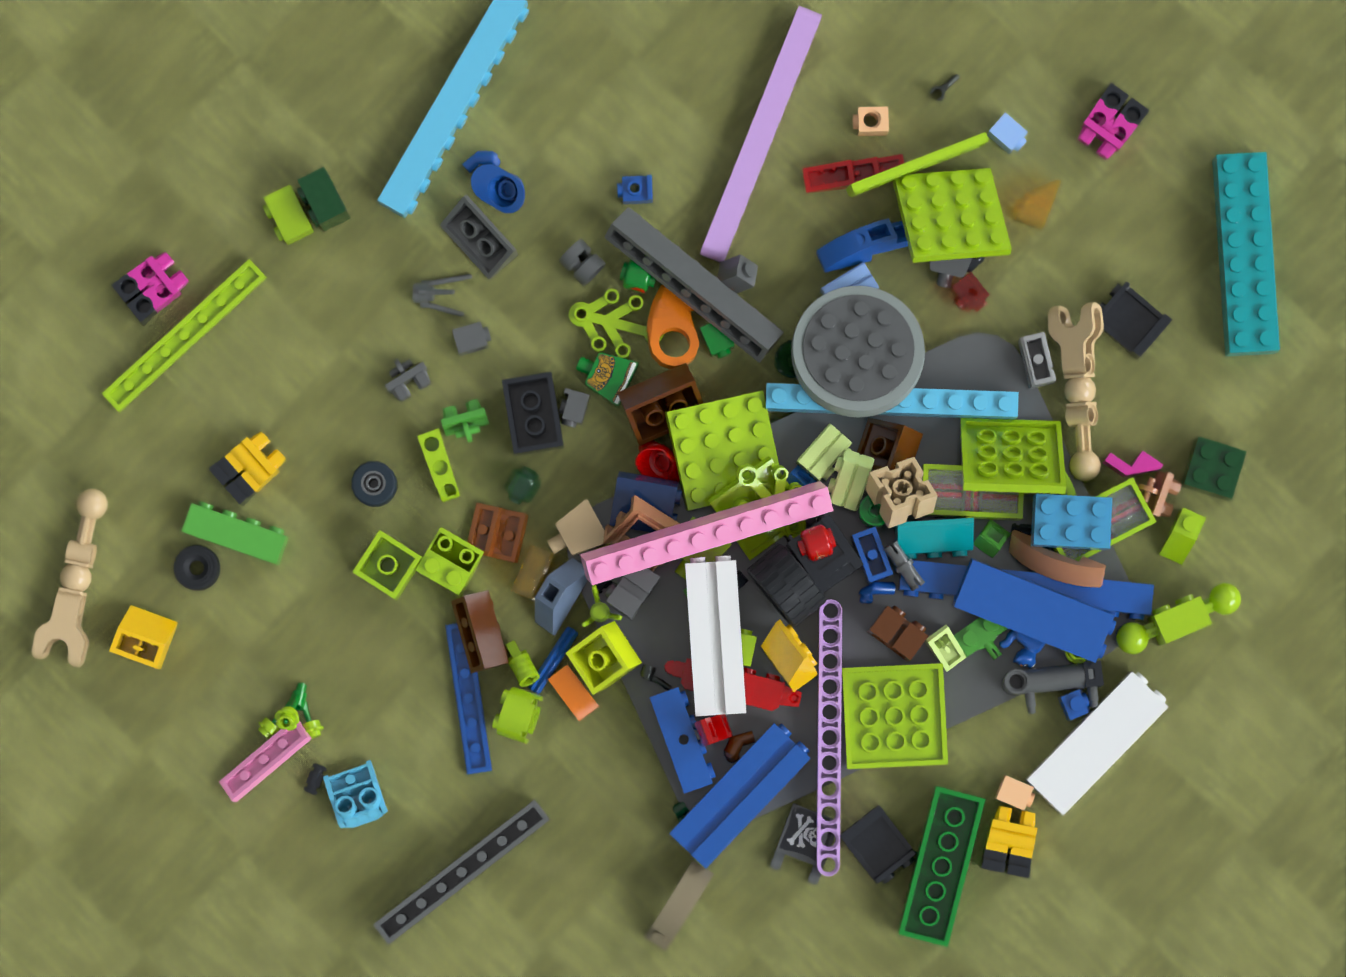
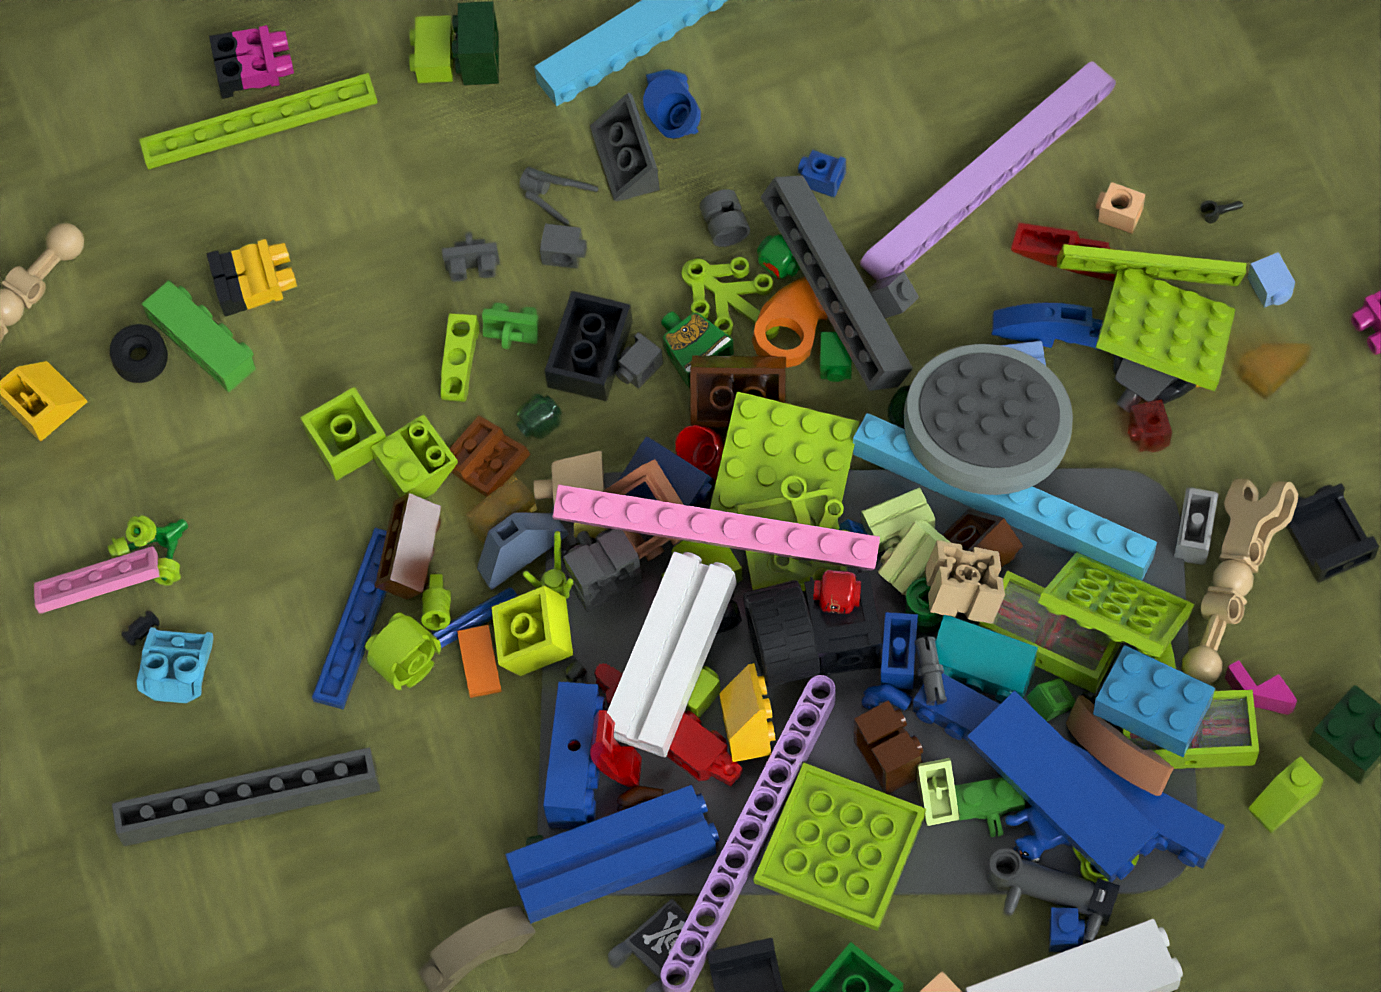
camera: 30 degrees right, 20 degrees down
black wheel [351,461,397,507] -> none
lime brick [1116,583,1241,654] -> none
nougat hips [1138,471,1182,517] -> none

